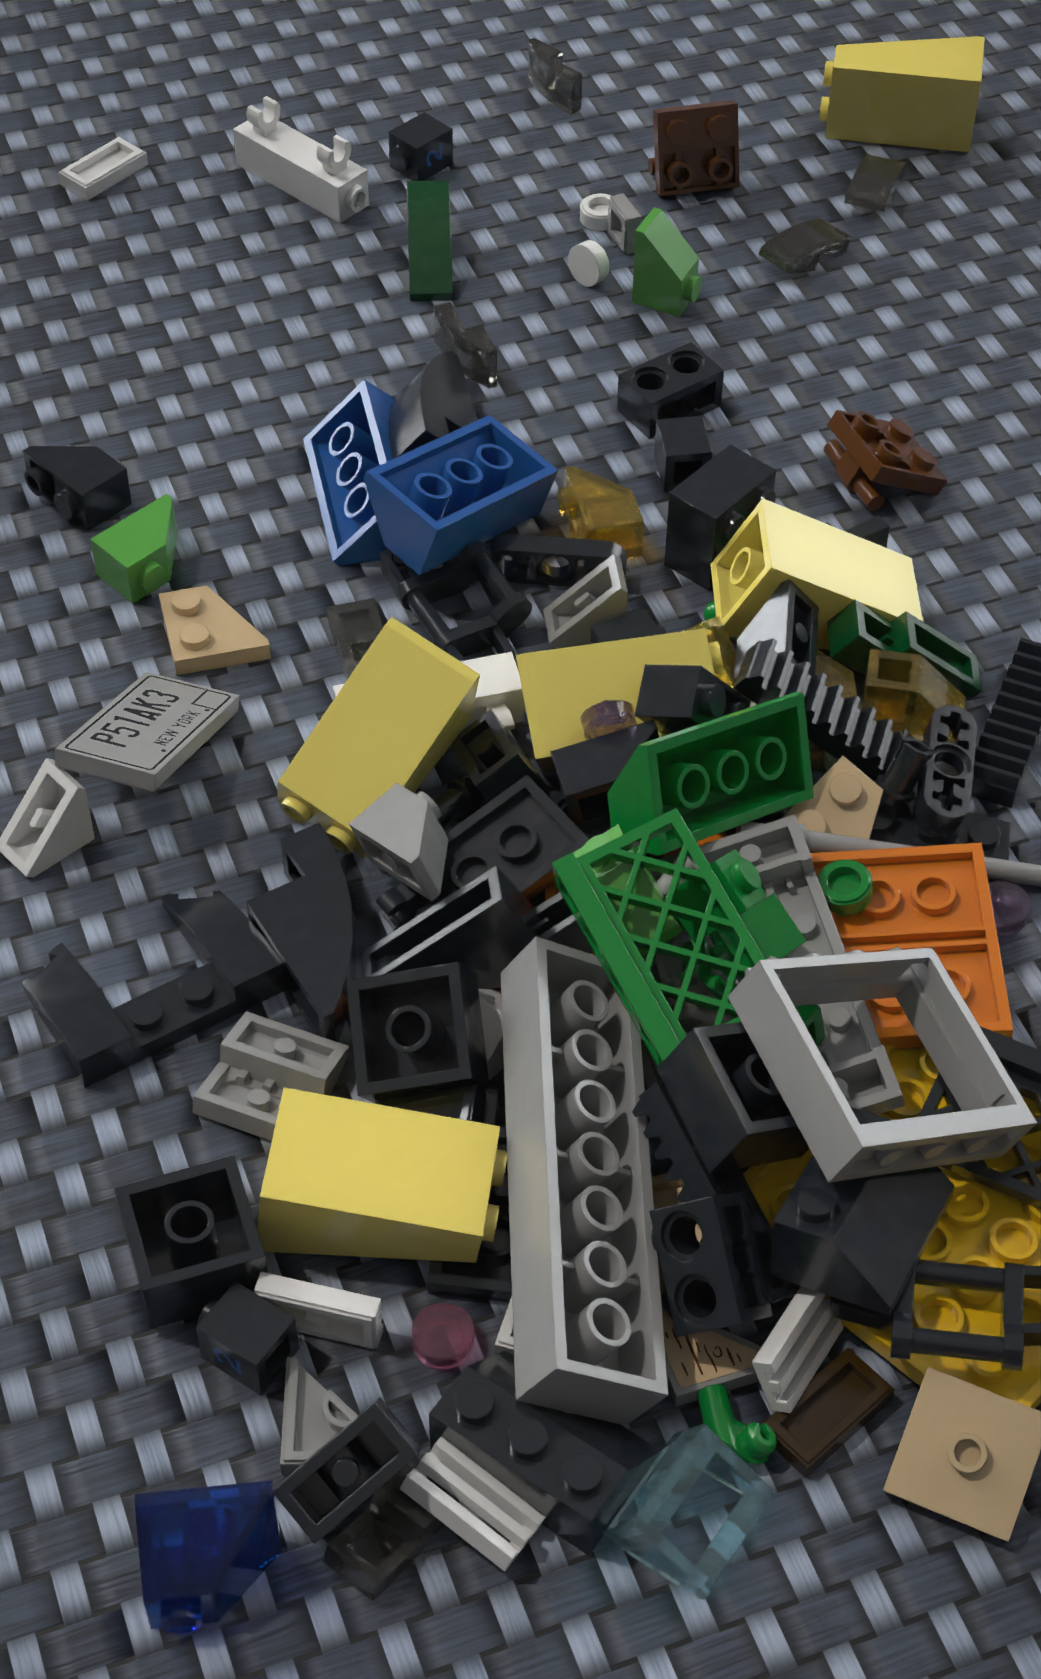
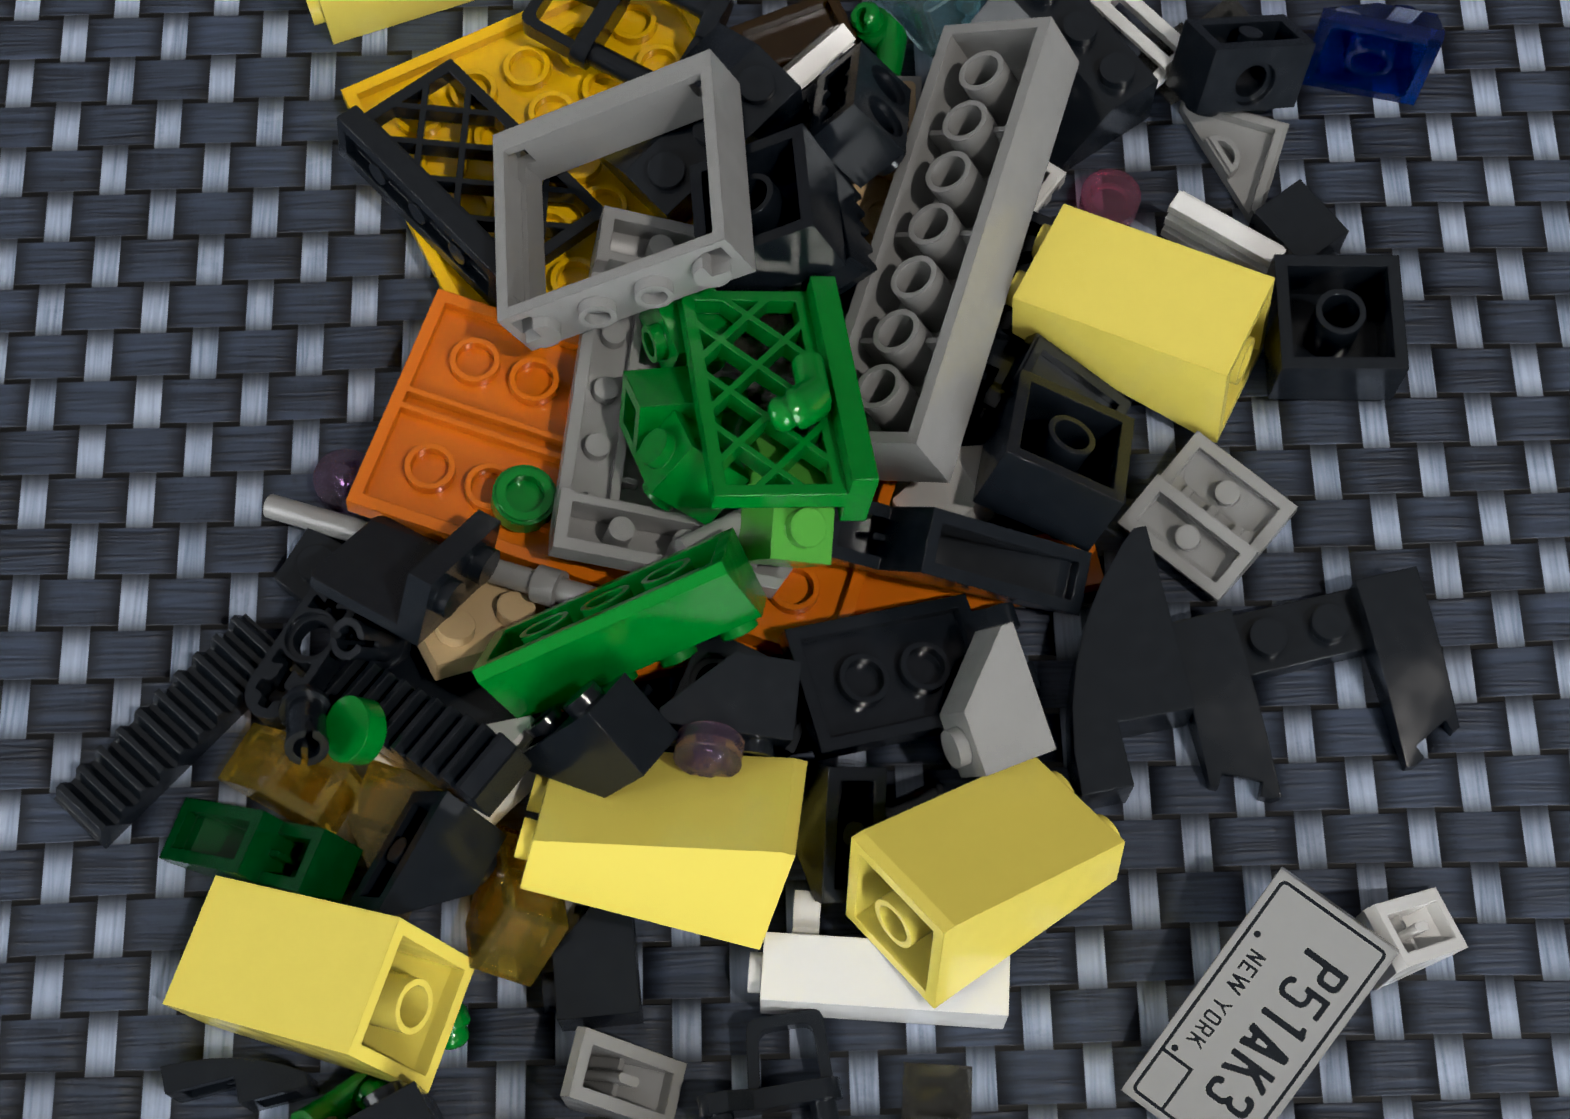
camera: 160 degrees left, 20 degrees up
none -> black pin [278,684,332,766]
none -> black bracket [310,510,501,646]
none -> green tile [326,695,387,766]
none -> green arm [768,352,832,432]

